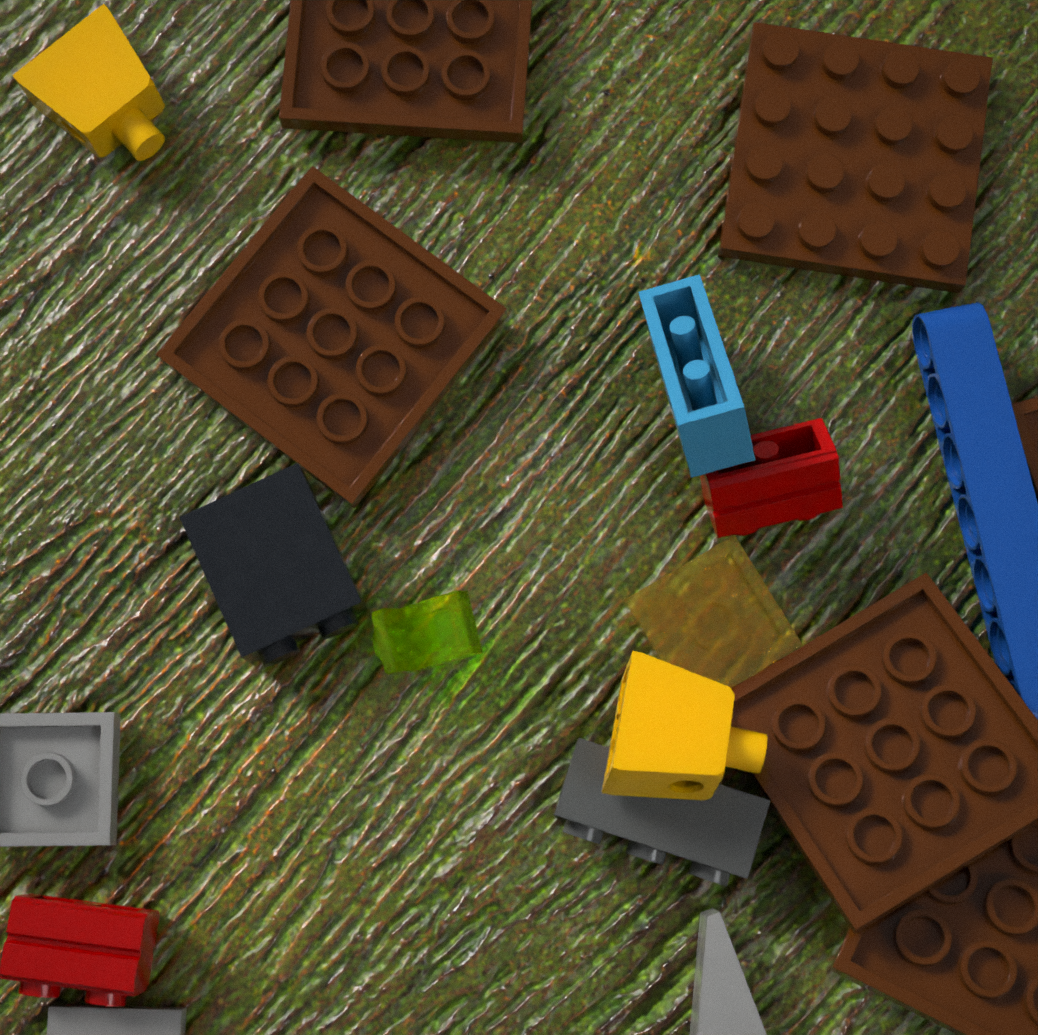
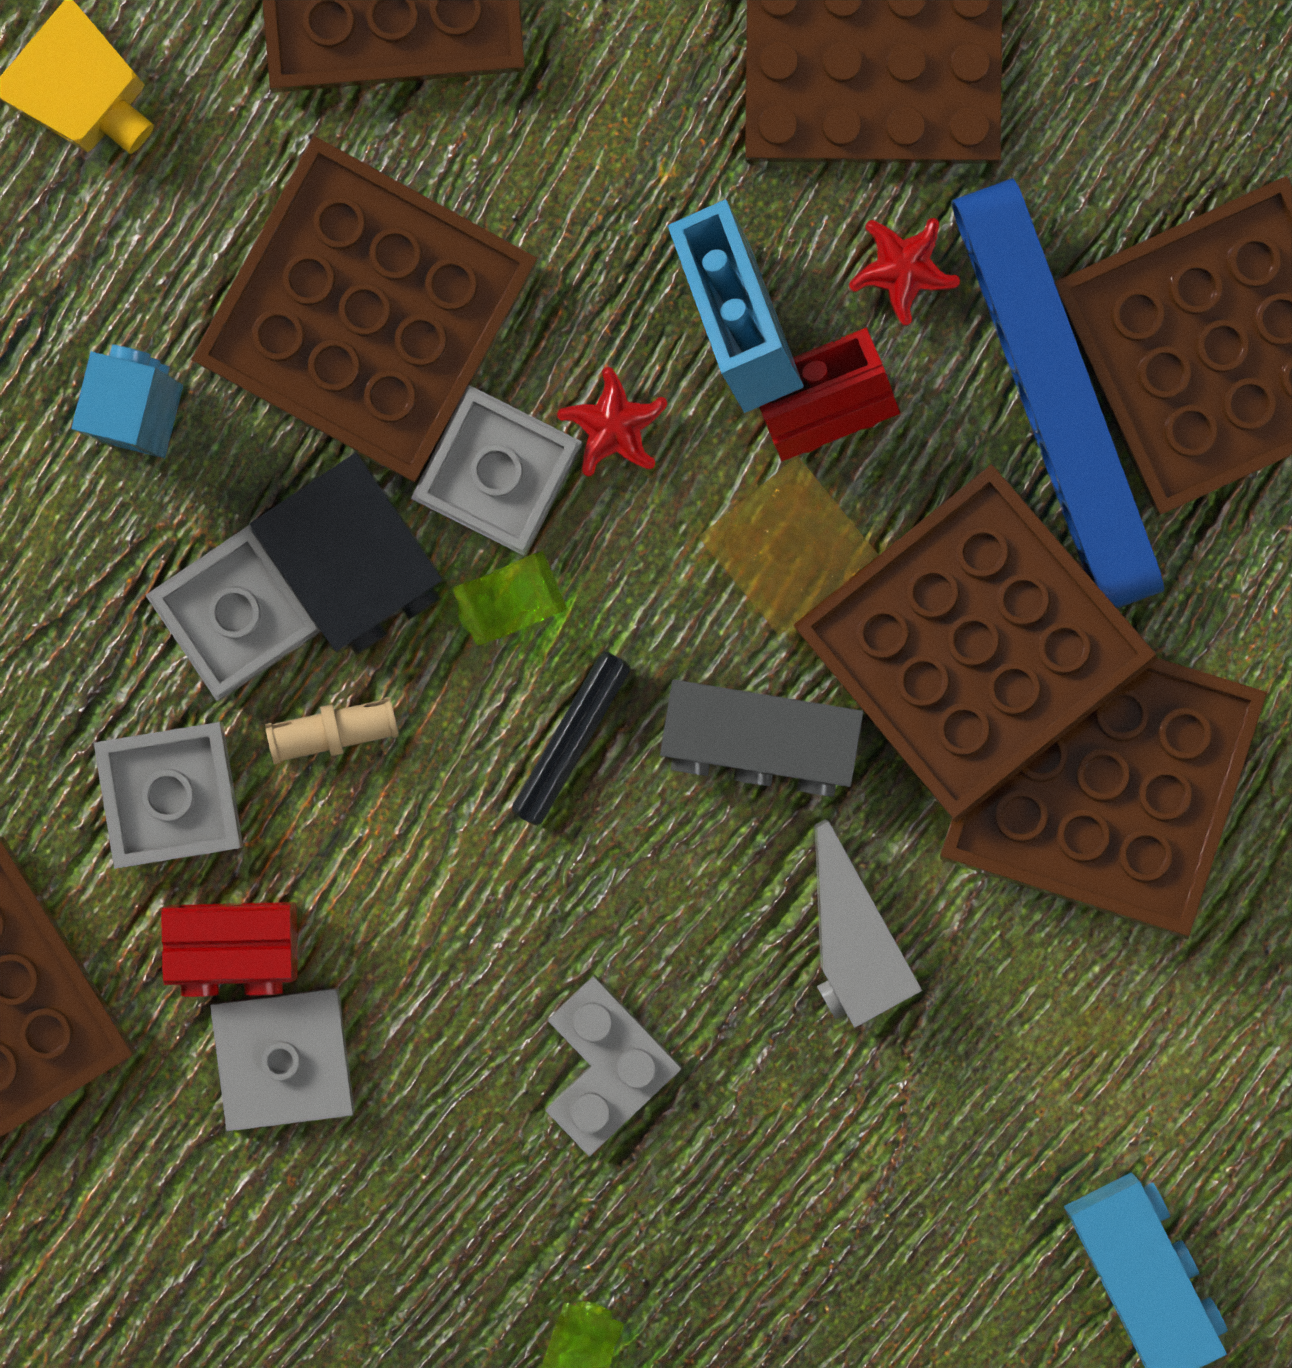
camera: 15 degrees left, 10 degrees up
yellow torso [601,651,768,800] -> none
none -> dark azure brick [71,344,183,459]
none -> light grey plate [146,525,322,701]
none -> tan pin [265,697,399,764]
none -> light grey plate [411,385,583,556]
none -> black axle [512,651,630,826]
none -> red animal [557,367,668,477]
none -> red animal [848,218,960,326]

